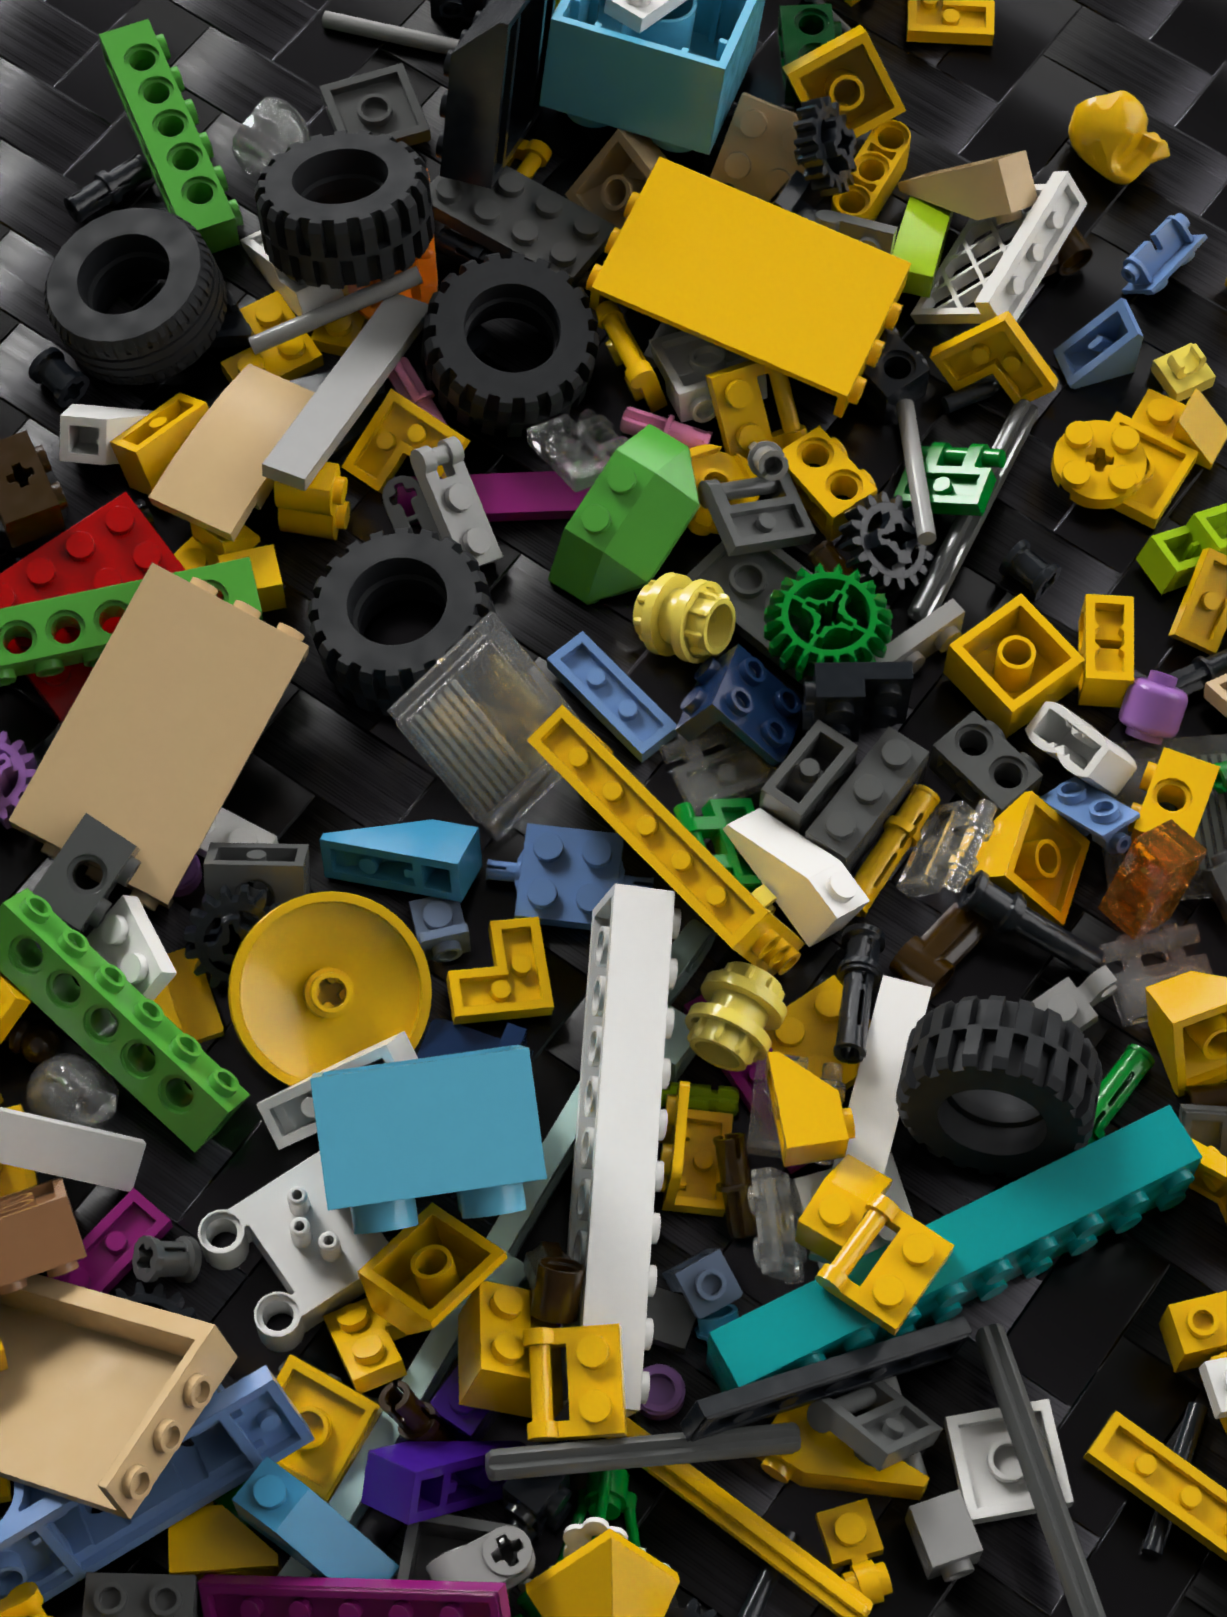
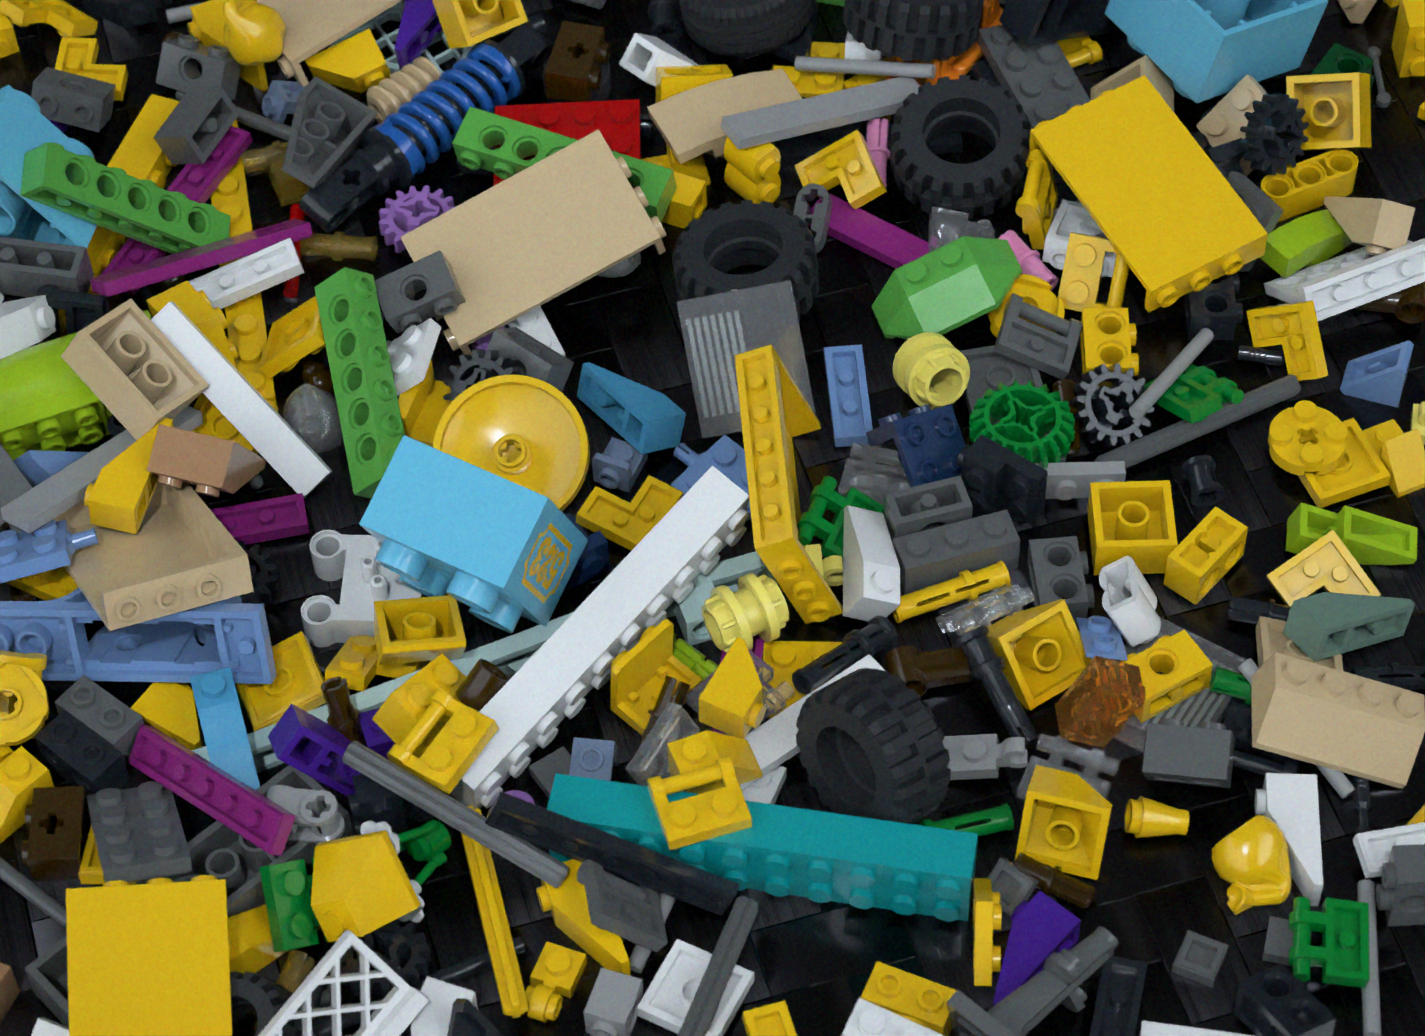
camera: 40 degrees right, 10 degrees down
dark grey bush [132,1235,202,1283] -> none
light grey plate [410,436,503,567] -> none
light grey axle [747,441,789,481] -> none
medium lavender head [1118,670,1188,745] -> none

